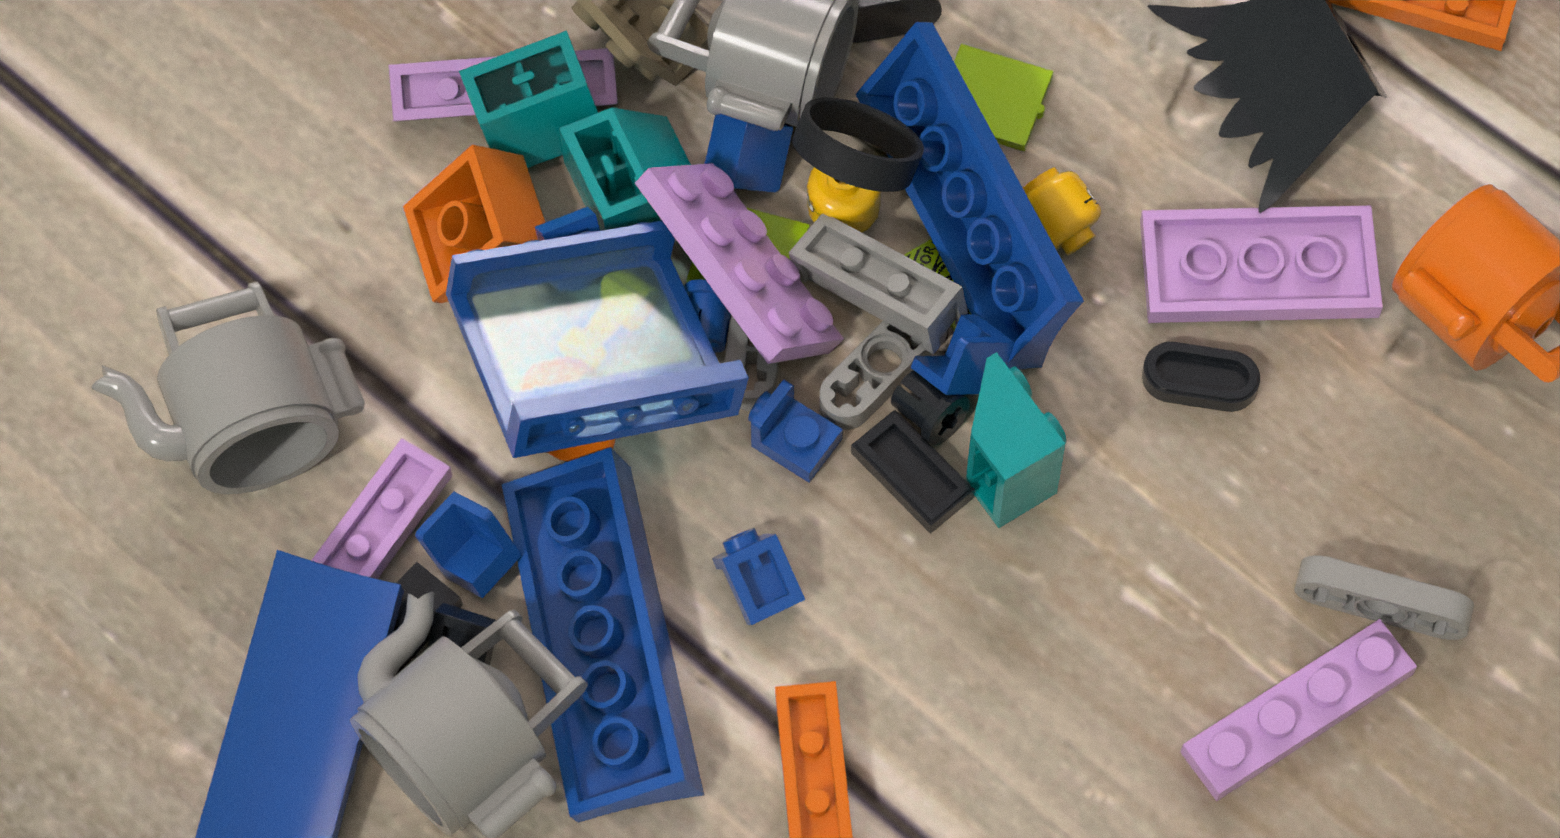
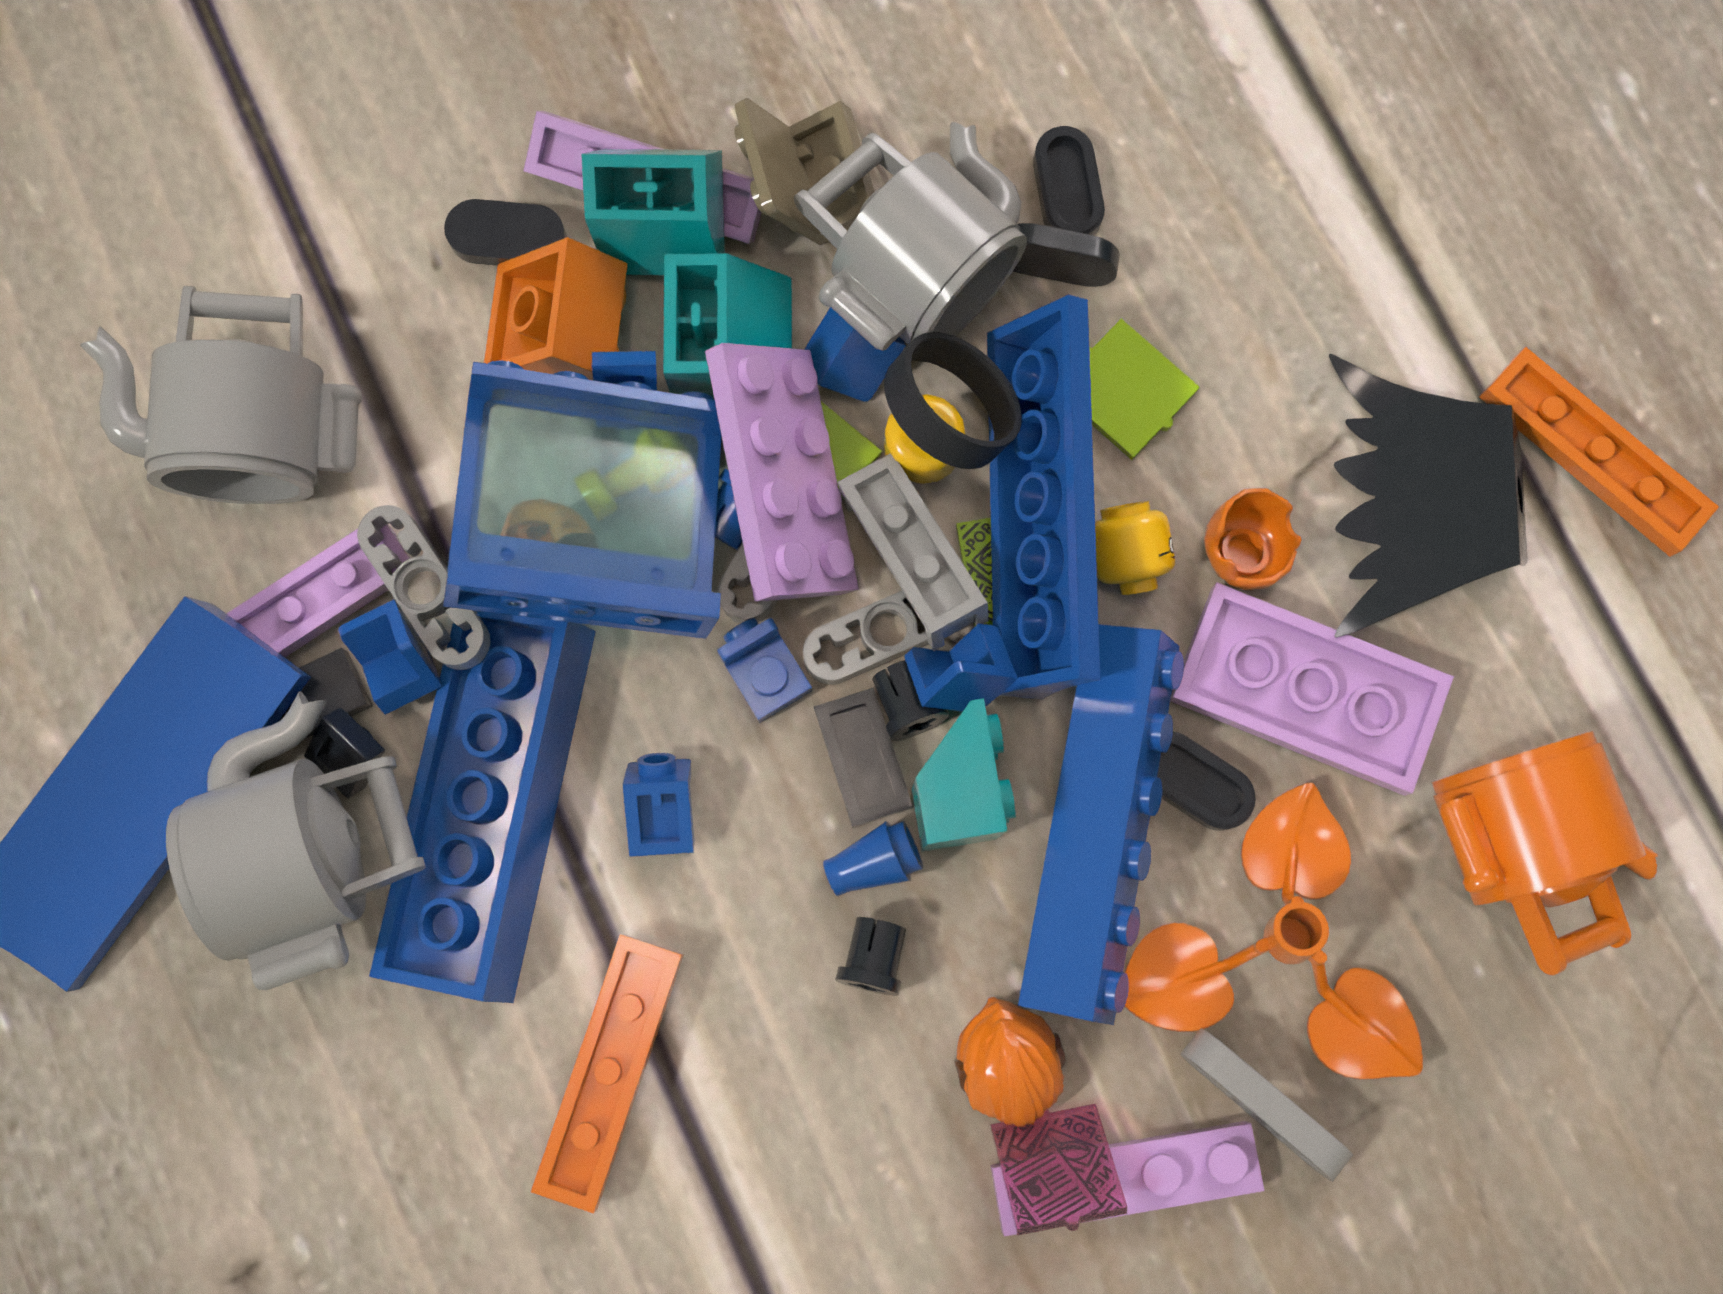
camera: 20 degrees right, 15 degrees up
none -> light grey beam [357,505,490,670]
none -> black tile [444,199,567,266]
none -> blue cone [823,821,923,896]
none -> black bush [835,917,906,996]
none -> orange hair [954,997,1066,1127]
none -> clear pink piece [991,1104,1128,1236]
none -> blue brick [1018,624,1184,1025]
none -> orange plant [1124,783,1423,1080]
none -> orange hair [1204,488,1302,590]

